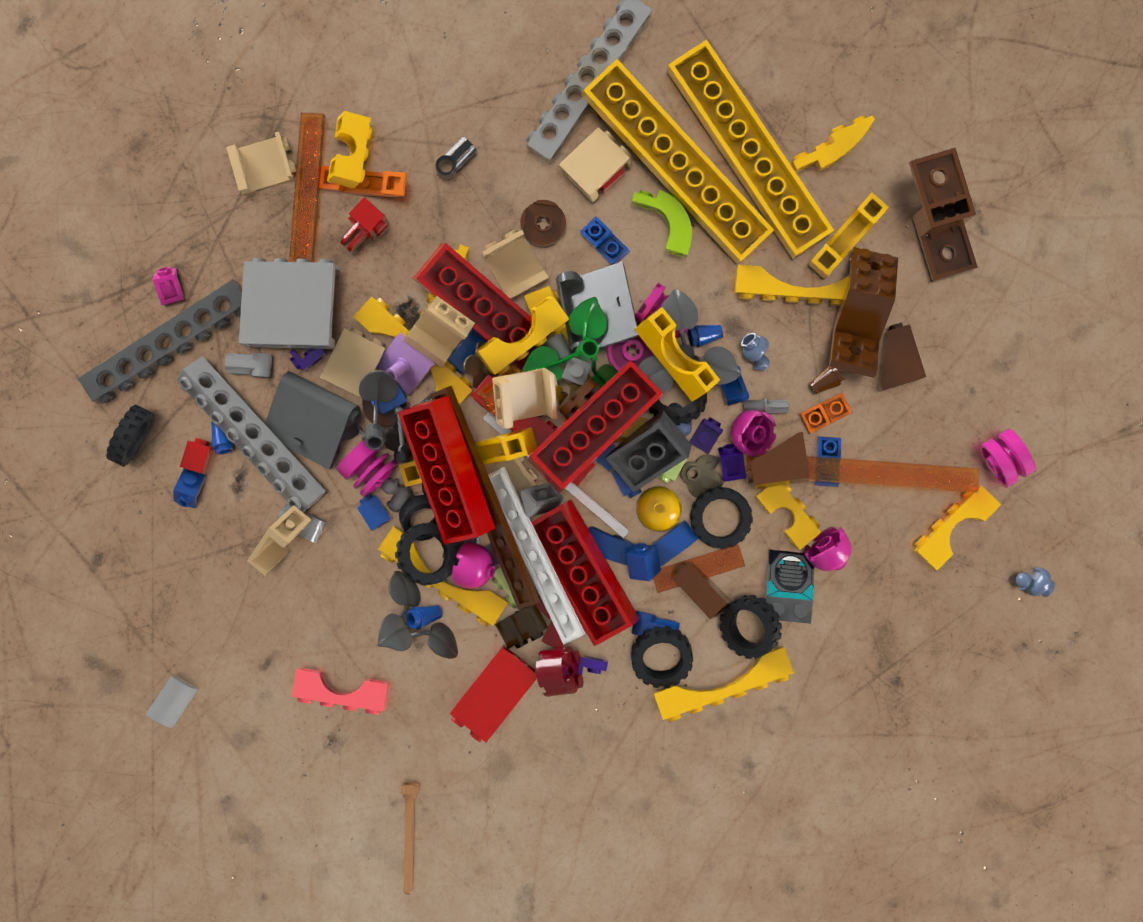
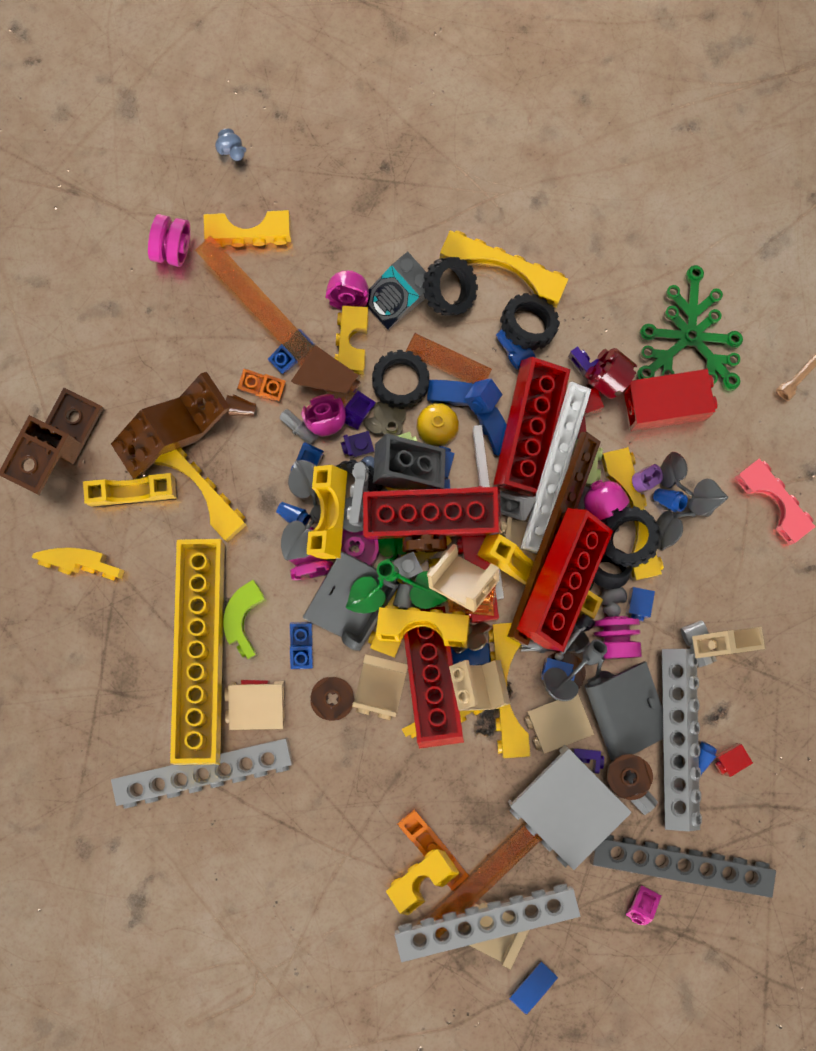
camera: 135 degrees left, 5 degrees down
black tyre [106,404,153,467] -> none
blue bracket [173,468,206,508] -> none
red brick [340,197,389,252] -> none
lavender tile [377,333,435,395] -> none
black piece [435,136,477,180] -> none
dark brown brick [495,604,548,649] -> none
yellow brick [667,39,834,259] -> none
reddish brown slope [672,562,733,619] -> none
sand blue animal [741,332,770,371] -> none
reddish brown slope [877,322,926,392] -> none
none -> light grey hinge [347,461,370,526]
none -> light grey brick [395,884,581,962]
none -> blue slope [509,962,558,1015]
none -> reddish brown plate [607,754,653,800]
none -> medium lavender beam [632,464,663,493]
none -> green plant [636,265,743,391]

